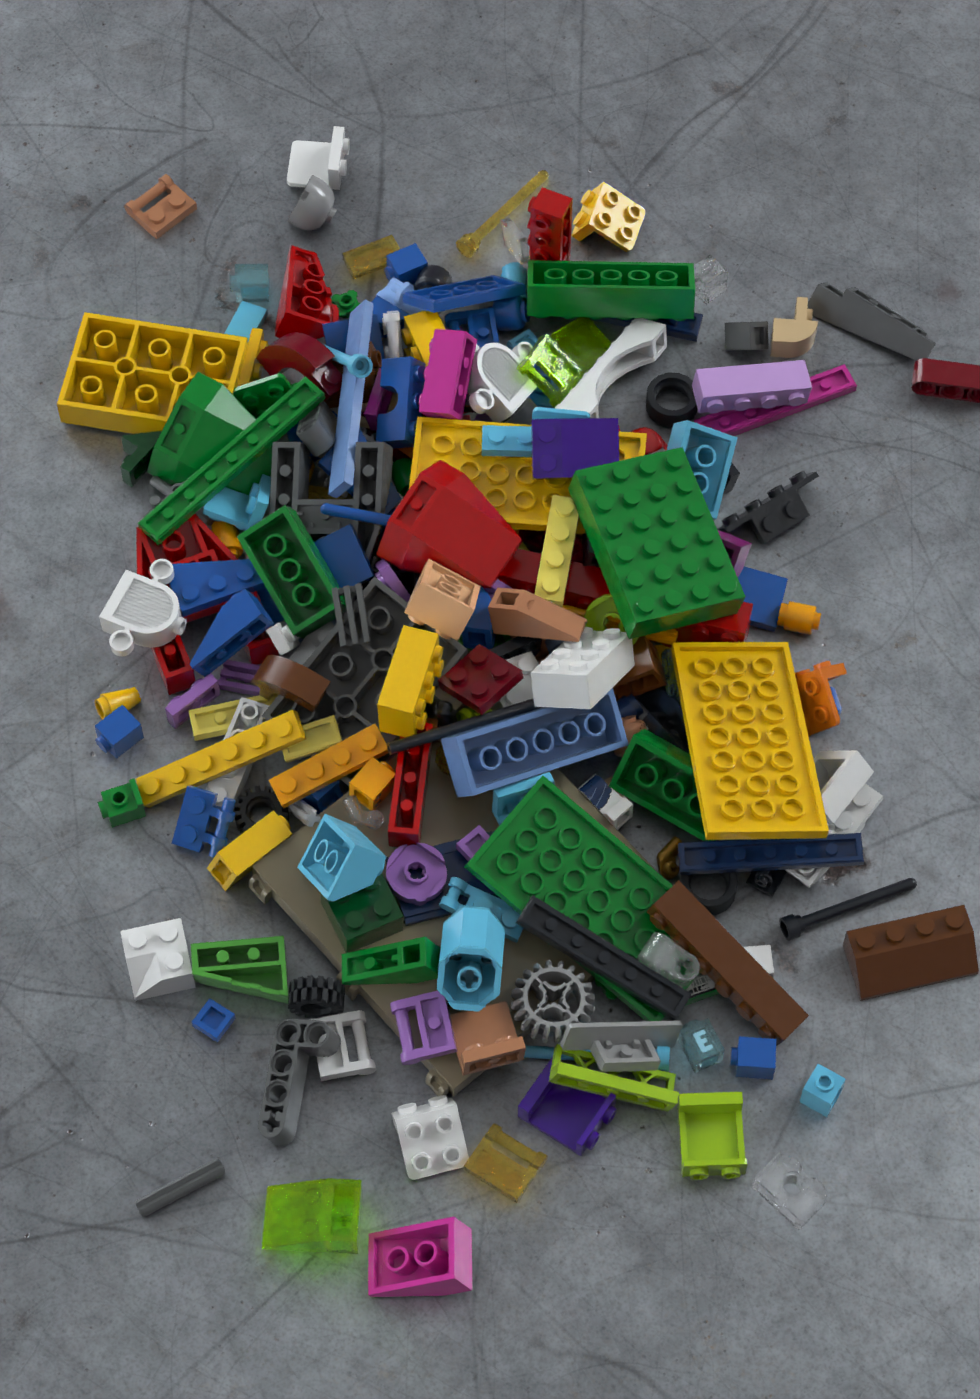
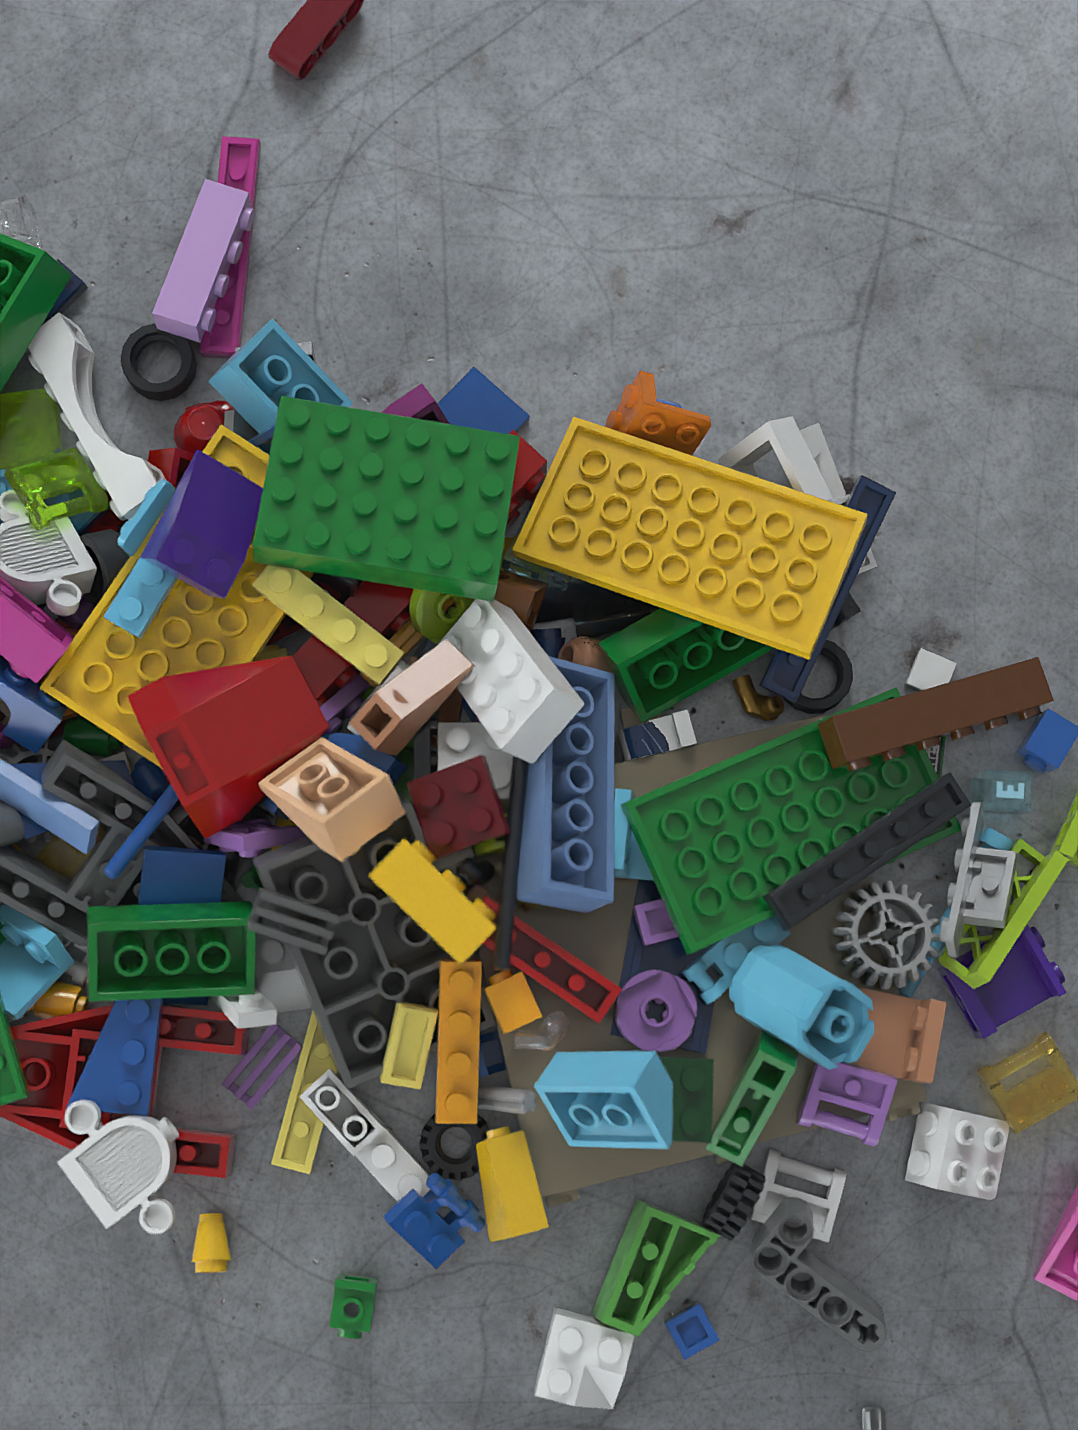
camera: 65 degrees left, 20 degrees up
blue brick [95,705,144,759] -> none
yellow plate [135,710,306,808] -> none
medium lavender plate [165,673,221,729] -> none
blue slope [190,589,274,677] -> none
reddish brown arch [250,655,331,713] -> none
clear neon green slope [262,1178,363,1254] -> none
clear piece [637,932,700,988] -> none
black bracket [717,471,819,544] -> none
dark grey panel [725,321,768,350] -> none
tan brick [770,297,818,358] -> none
light orange brick [777,601,821,635] -> none
black piece [779,878,917,941] -> none
dark grey wedge [807,282,936,360] -> none
reddish brown slope [843,905,979,1001] -> none

